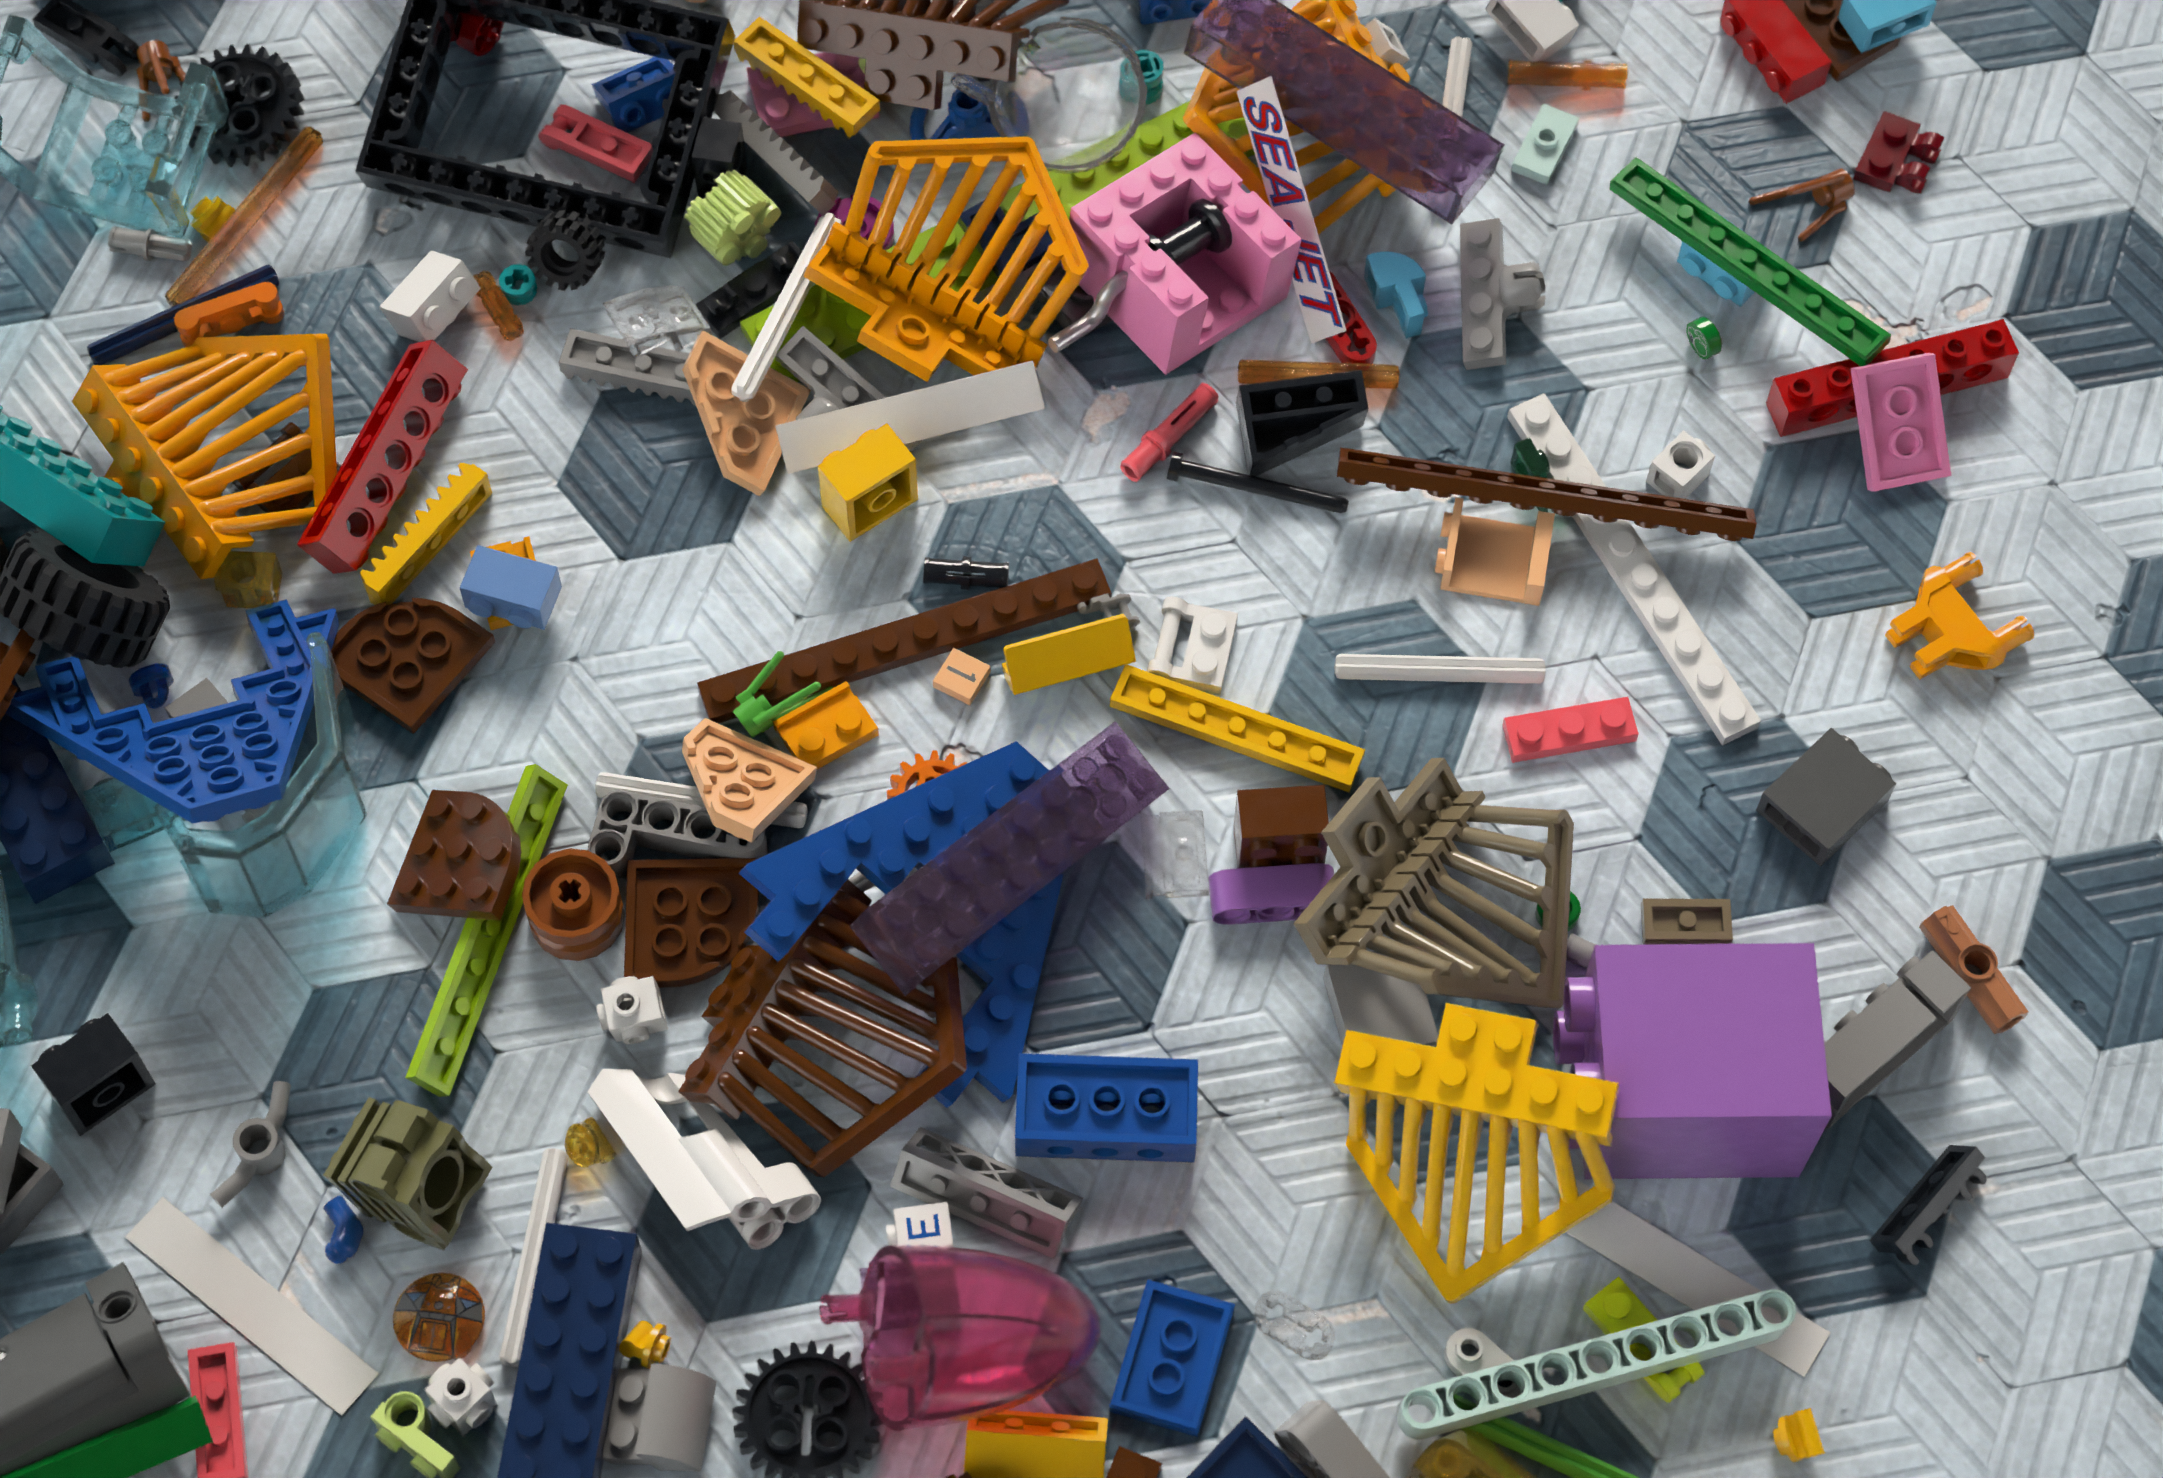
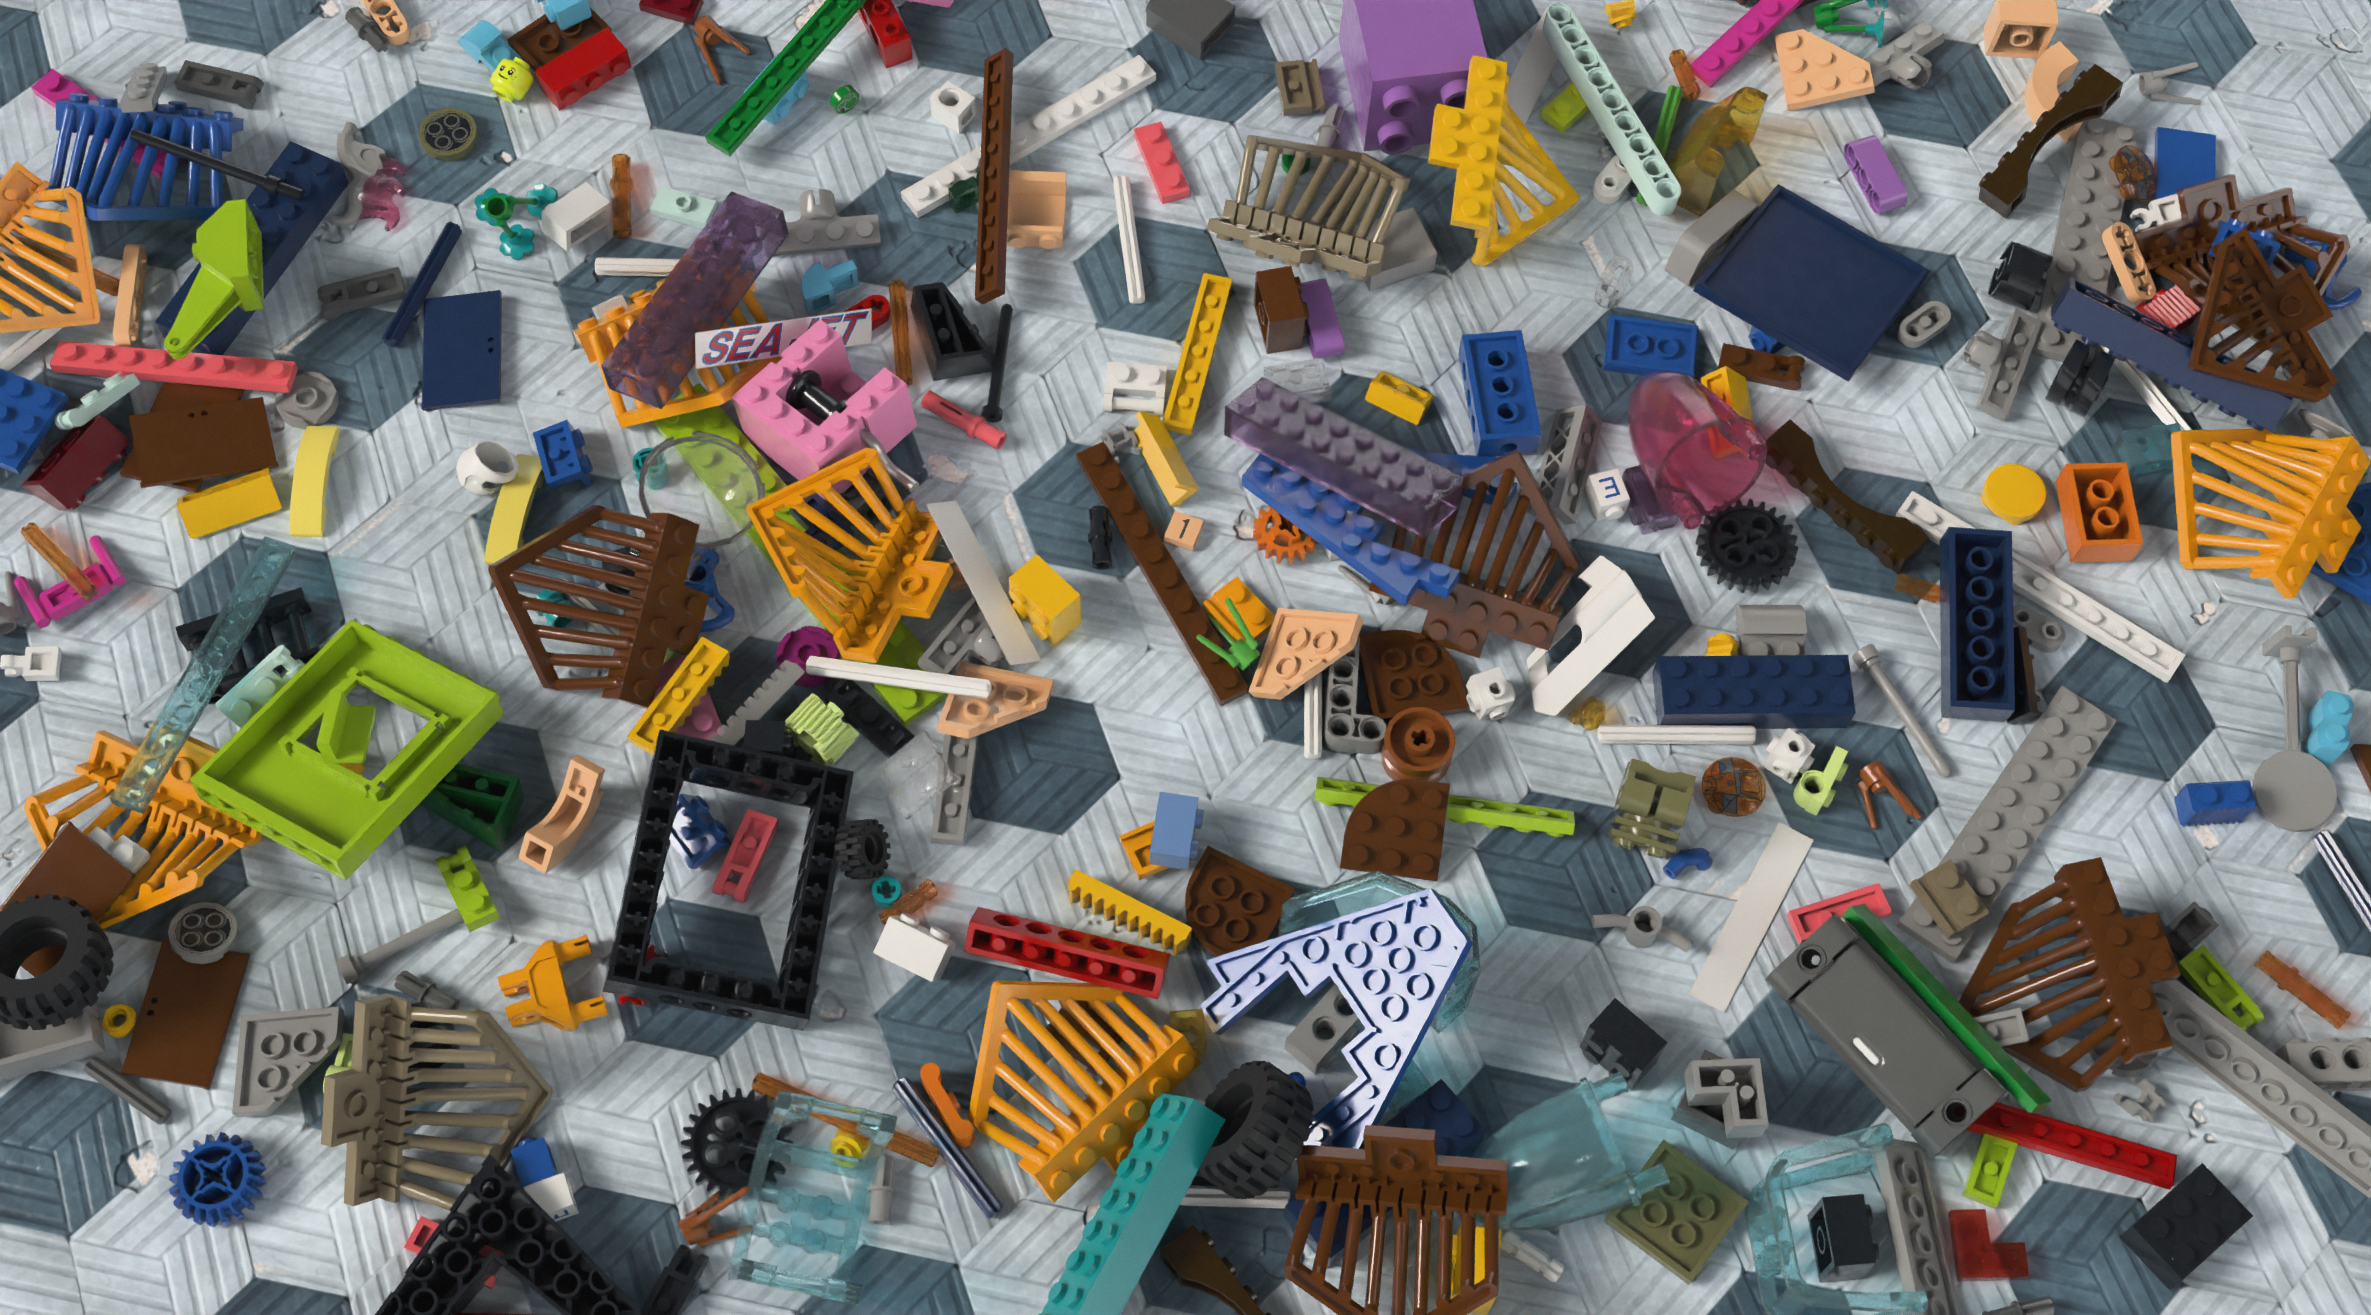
camera: 100 degrees left, 0 degrees up
none -> yellow slope [1365,371,1435,425]

